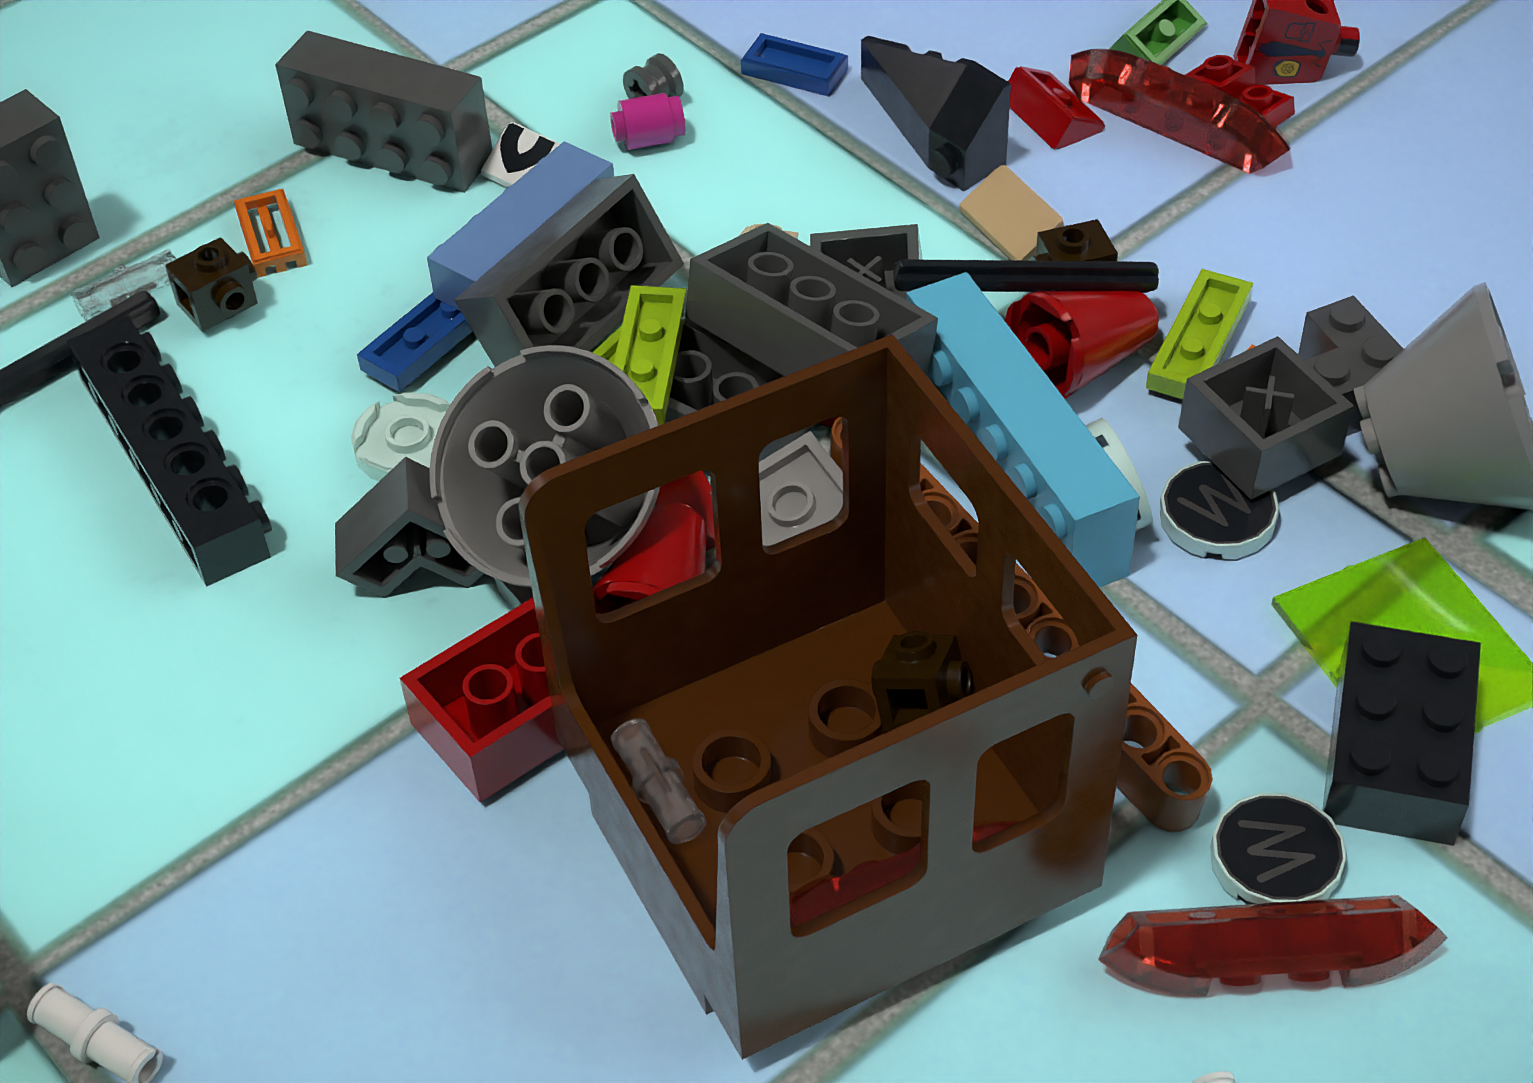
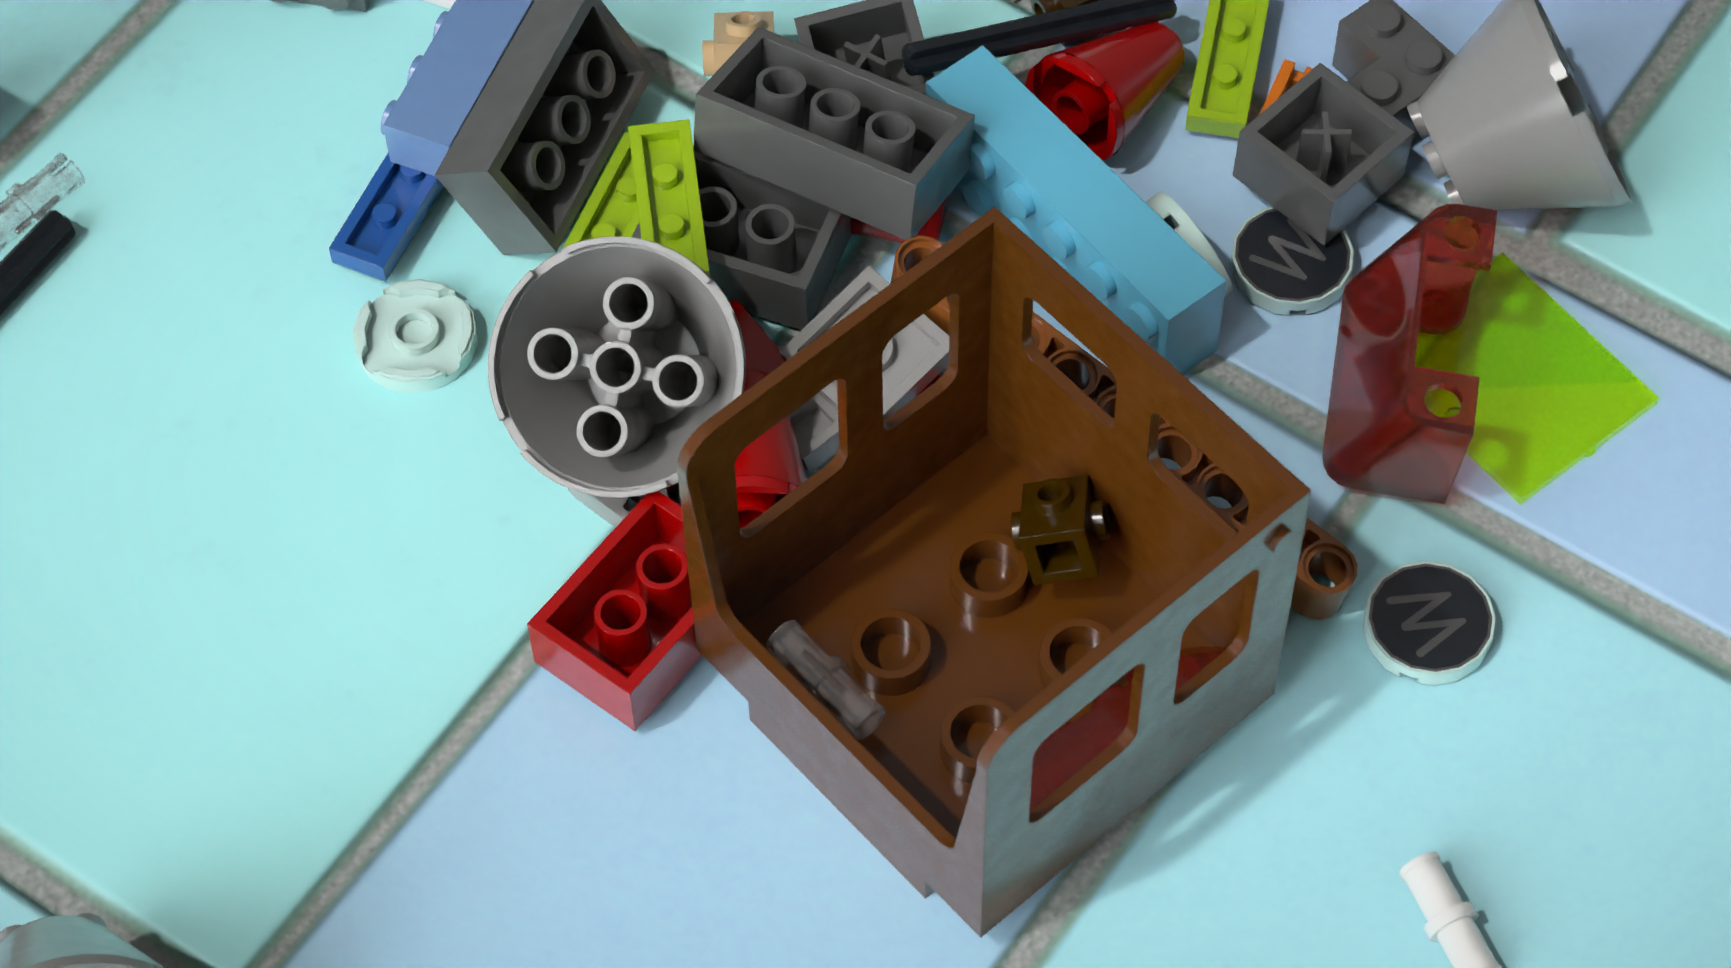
camera: 15 degrees left, 10 degrees up
black brick [66,316,272,587] -> none
dark brown brick [165,237,258,332] -> none
orange tile [234,189,307,278] -> none
dark grey brick [335,457,485,598] -> none
clear red brick [1098,895,1448,997] -> none
black brick [1322,621,1481,846] -> none
none -> clear red windscreen [1322,204,1497,504]

